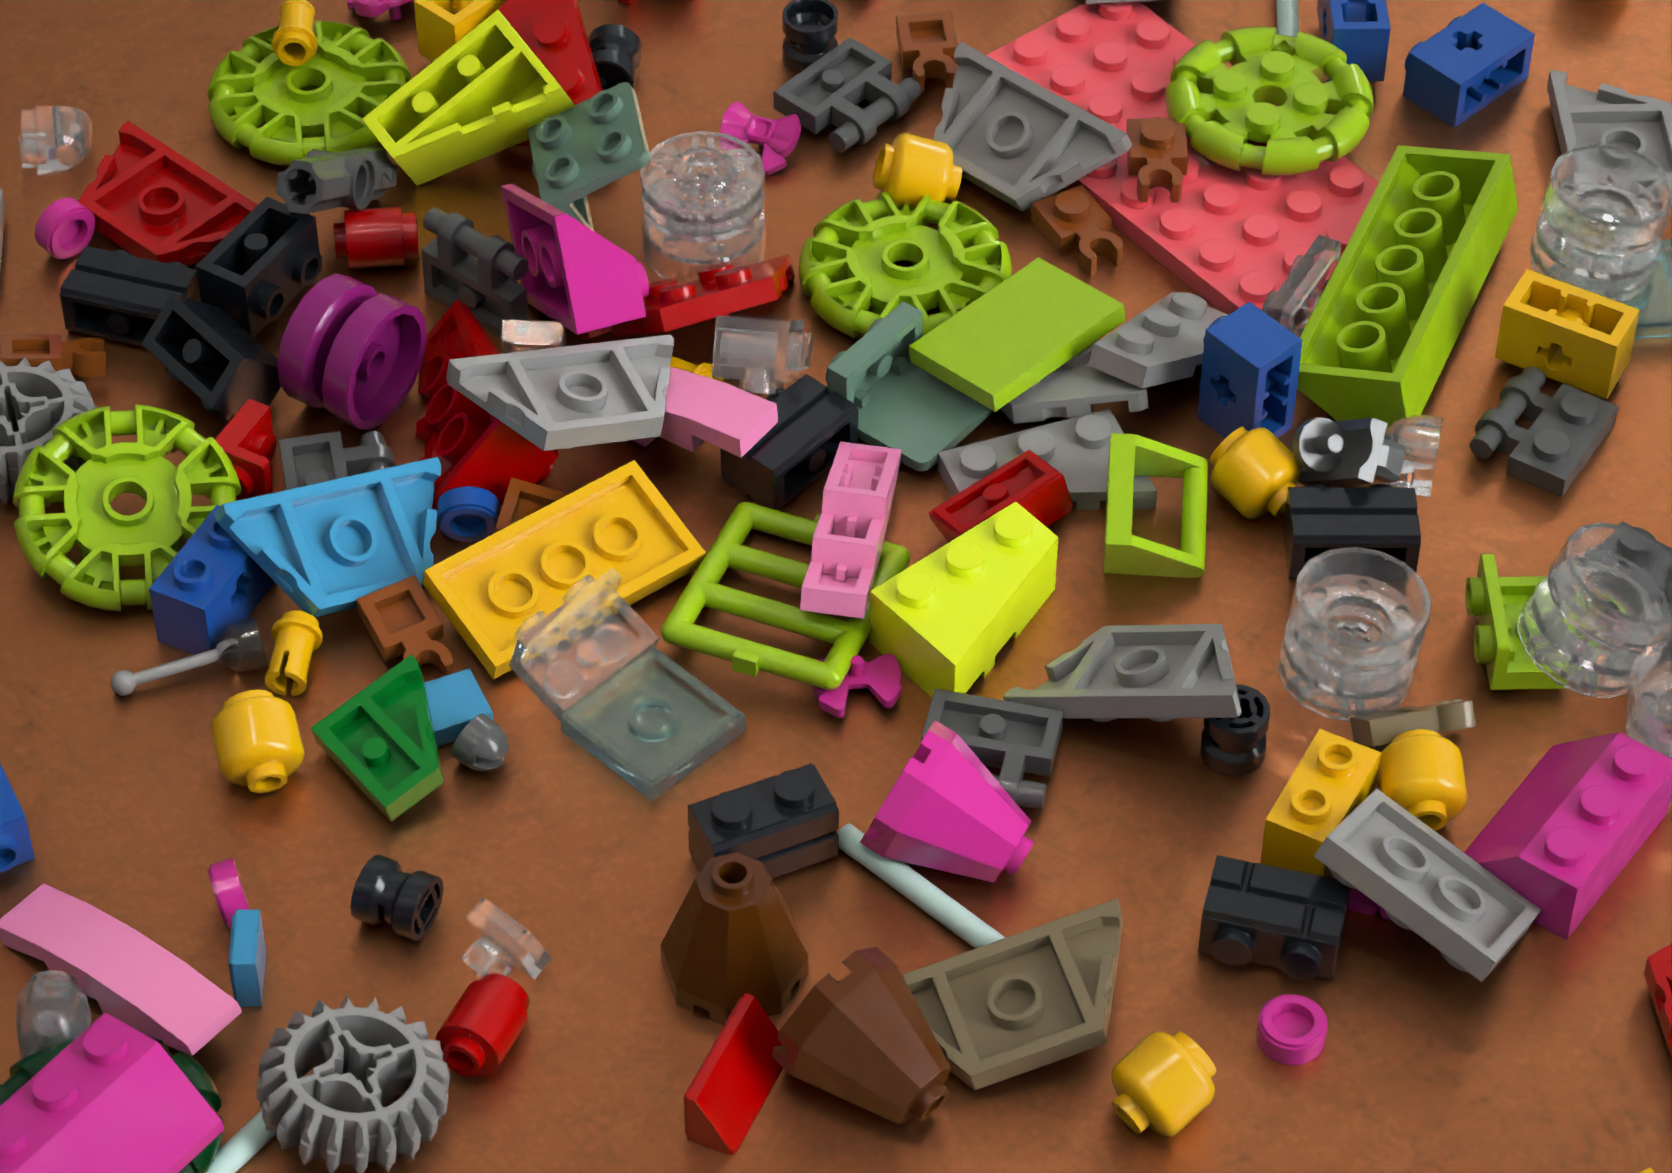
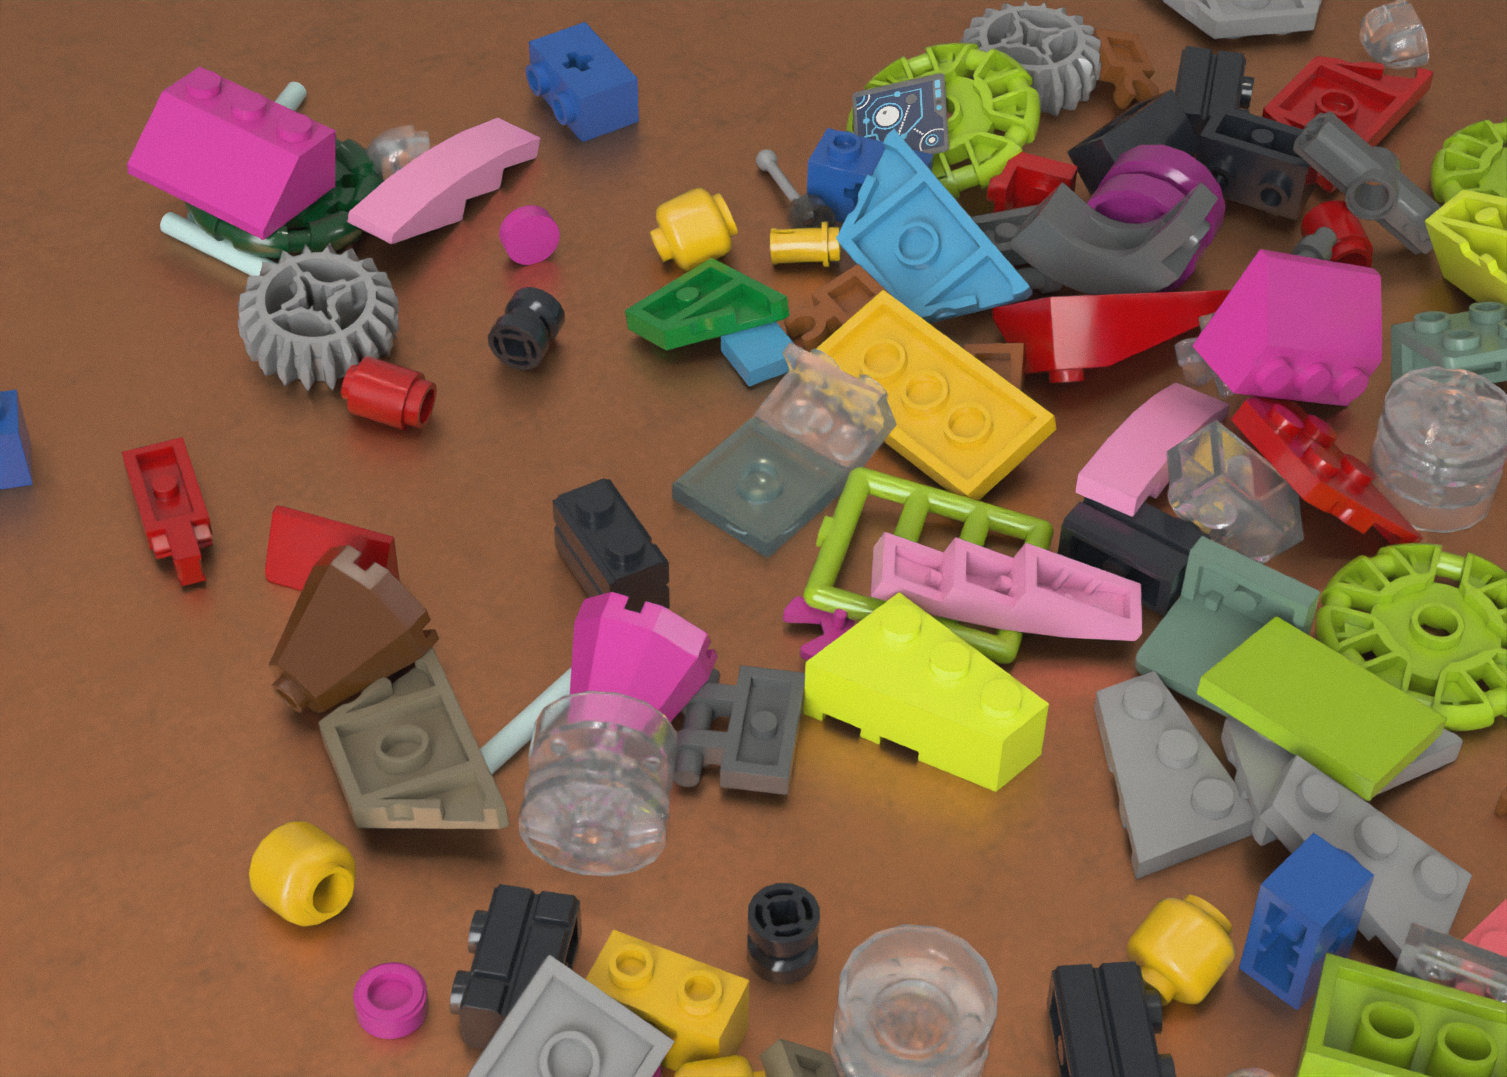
camera: 85 degrees right, 0 degrees up
dark pink tile [35,198,95,259] -> none
dark azure tile [228,909,266,1007] -> none
blue tile [437,486,500,542] -> none
light grey wing [446,334,674,451] -> none
dark grey hinge [451,713,509,772] -> none
clear tile [462,897,552,980] -> none
reddish brown cone [660,852,808,1025] -> none
red slope [928,450,1073,542] -> none
light grey wing [1003,624,1242,722] -> none
lime tile [1103,433,1208,578] -> none
dark grey hips [1292,417,1406,487] -> none
none -> clear wheel [518,691,677,876]
none -> sticker [852,73,949,154]
none -> dark grey arch [1008,182,1218,295]

